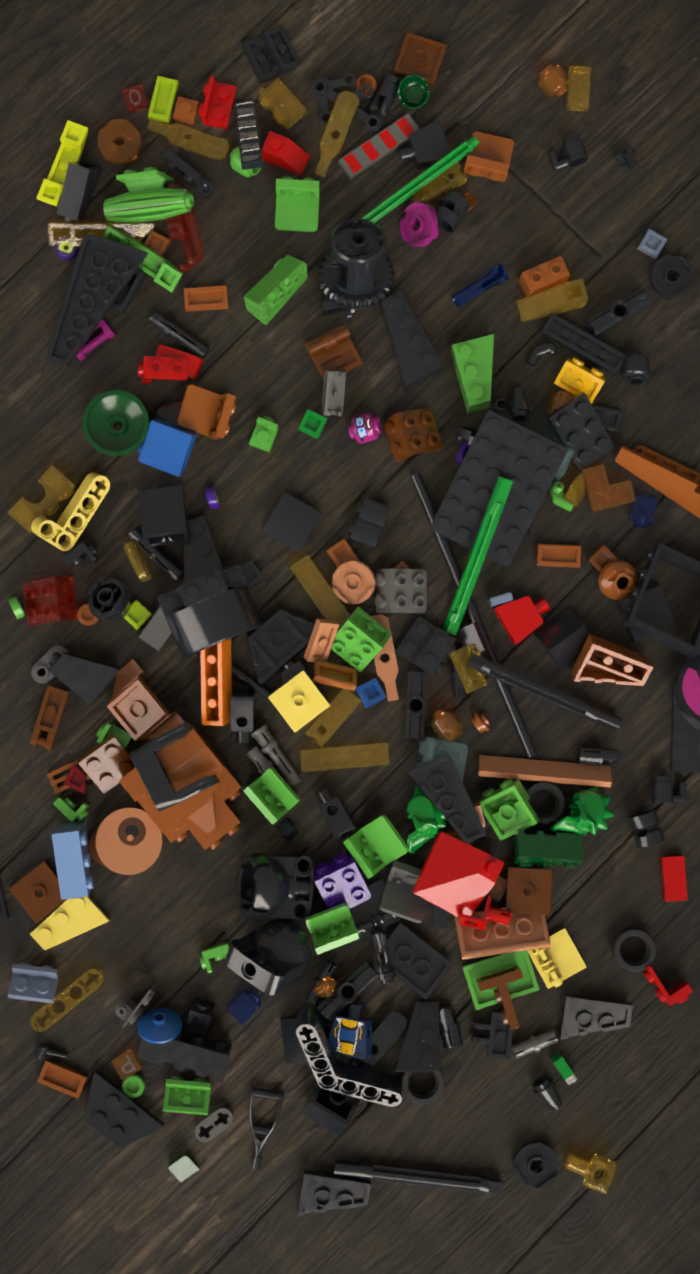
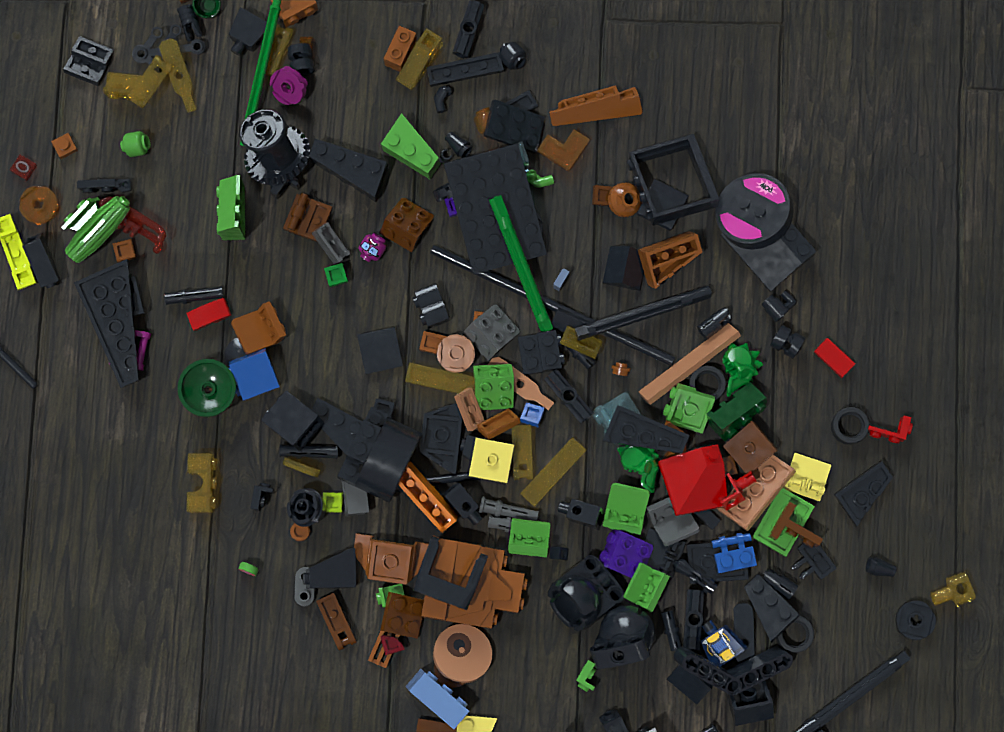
camera: 40 degrees left, 5 degrees down
clear red bracket [23,576,78,627] -> none
light yellow beam [31,473,110,551] -> none
clear yellow wedge [48,220,154,247] -> none
bright green bracket [53,797,91,822] -> none
tile [55,237,78,261] -> none
bright green slope [102,226,183,292] -> none
red bracket [138,356,188,384] -> none
clear yellow piece [147,119,230,160] -> none
lime tile [148,76,179,123] -> none
dark orange tile [184,285,229,312] -> none
red bracket [199,76,237,130] -> none
dark purple tile [205,487,220,510] -> none
clear blue bracket [226,988,261,1025] -> none
tile [234,100,264,170] -> none
bright green bracket [249,416,279,453] -> none
red slope [262,131,310,176] -> none
bright green bracket [275,177,320,232] -> none
clear orange piece [313,975,337,997] -> none
tile [338,113,419,180] -> none
dark orange plate [355,74,377,96] -> none
clear orange head [431,709,463,742] -> none
clear blue piece [451,264,509,308] -> none
red torso [494,596,550,645] -> none
dark grey pin [512,1029,558,1059] -> none
dark orange tile [536,544,581,568] -> none
green piece [550,1053,577,1085] -> none
yellow bracket [554,357,606,404] -> none
clear yellow slope [564,473,585,507] -> none
clear blue bracket [628,494,658,527] -> none
none -> clear yellow plate [127,55,173,109]
none -> blue plate [711,533,757,574]

